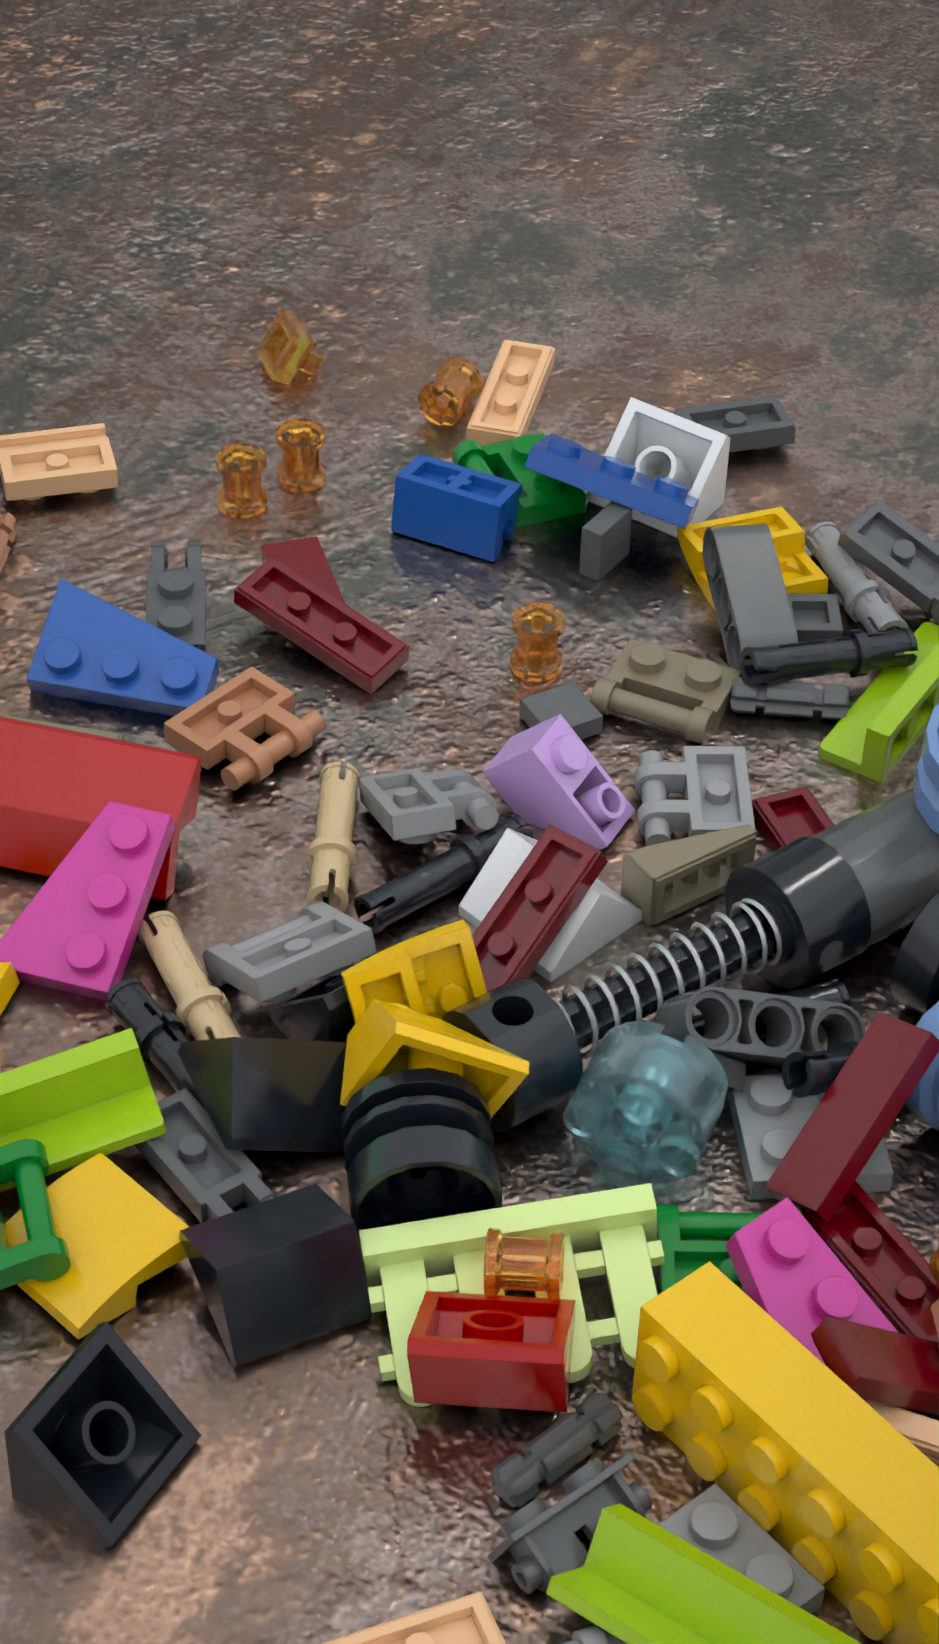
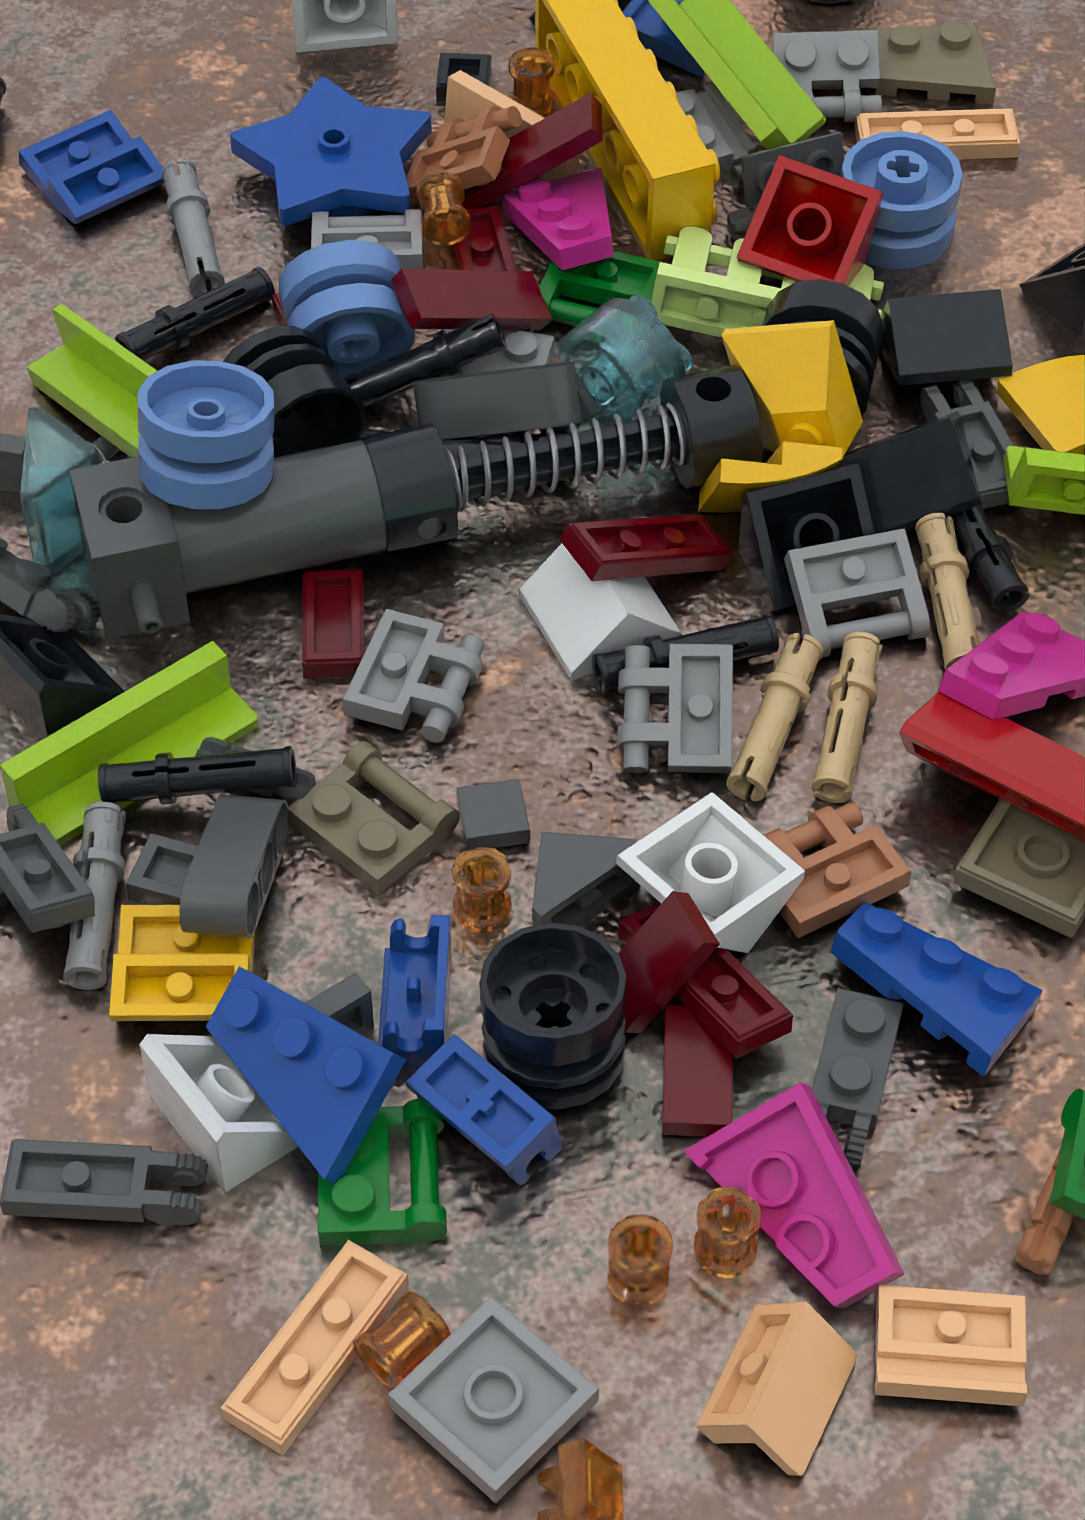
camera: 160 degrees left, 10 degrees up
lavender slope [482,714,635,850] -> none
clear orange bush [484,1228,565,1300] -> none
dark tan slope [621,824,757,927] -> none
none -> blue hinge [378,915,452,1070]
none -> light grey plate [388,1296,599,1503]
none -> black wheel [479,923,626,1109]
none -> dark grey slope [532,832,641,927]
none -> white slope [616,792,805,953]
none -> dark red tile [618,891,720,1033]
none -> dark pink wing [683,1082,905,1309]
none -> light nougat panel [696,1301,857,1476]
none -> tan pin [811,632,883,803]
none -> medium blue wheel [841,131,963,270]

